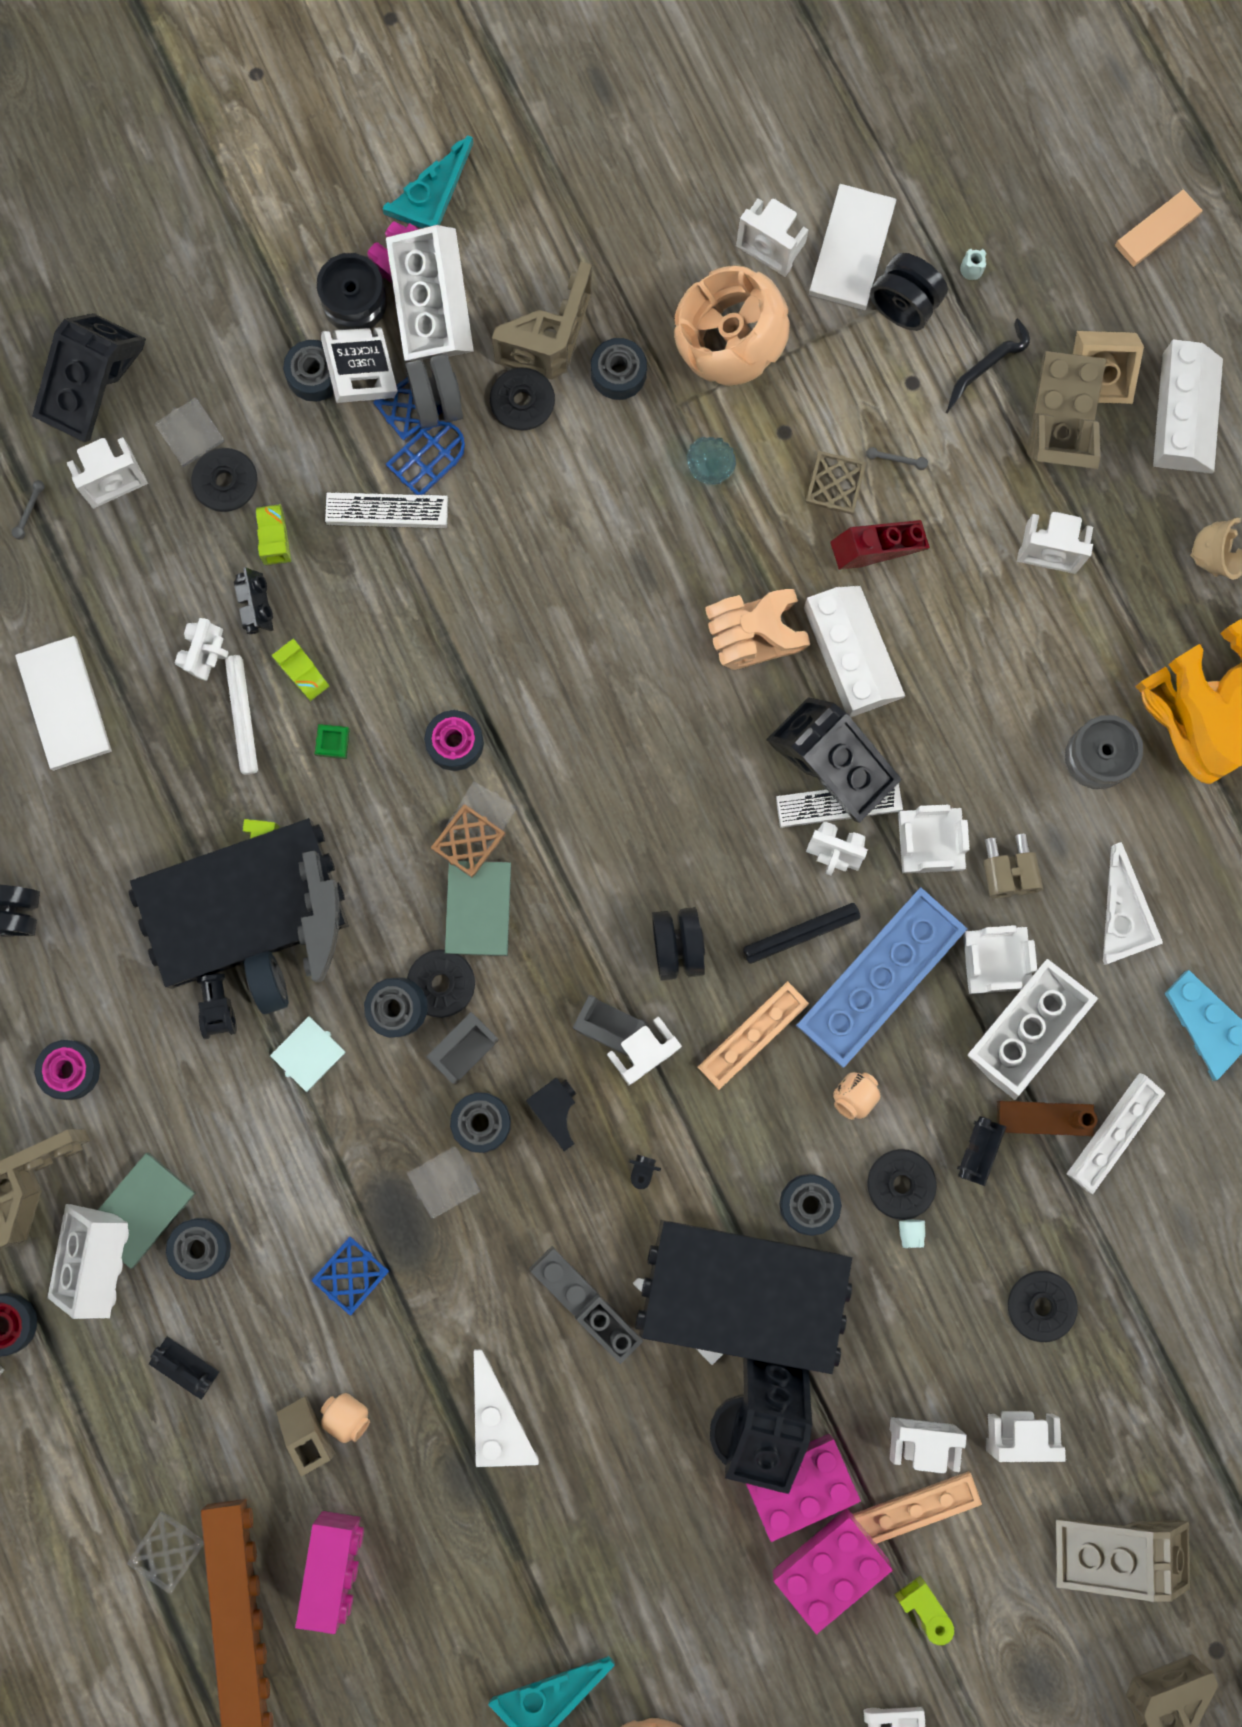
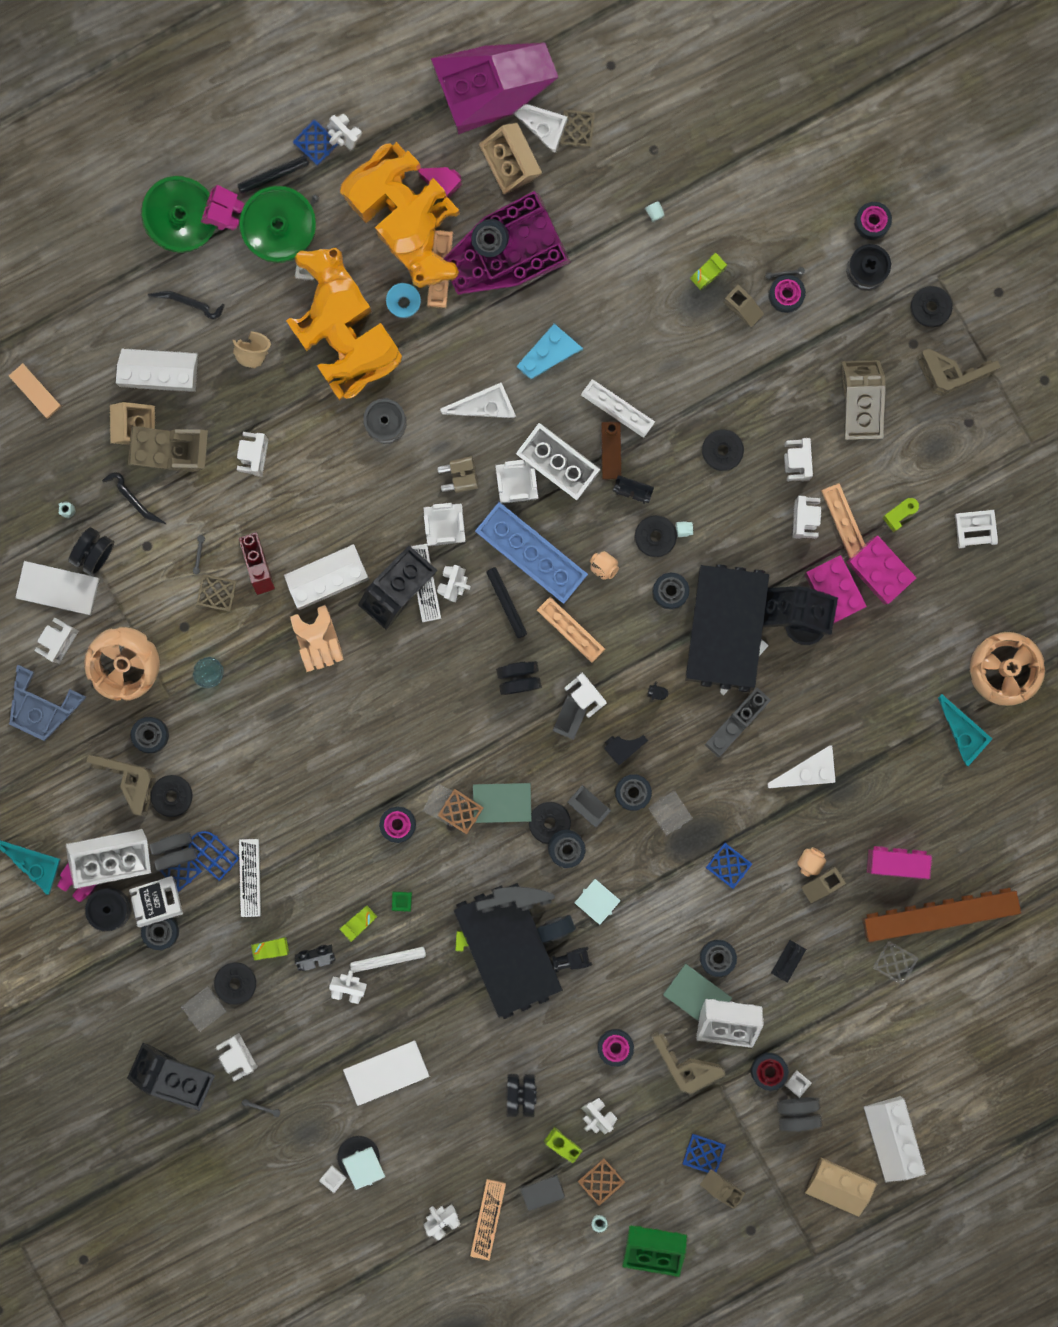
camera: 85 degrees left, 5 degrees up
none -> sand blue wing [9,665,86,741]

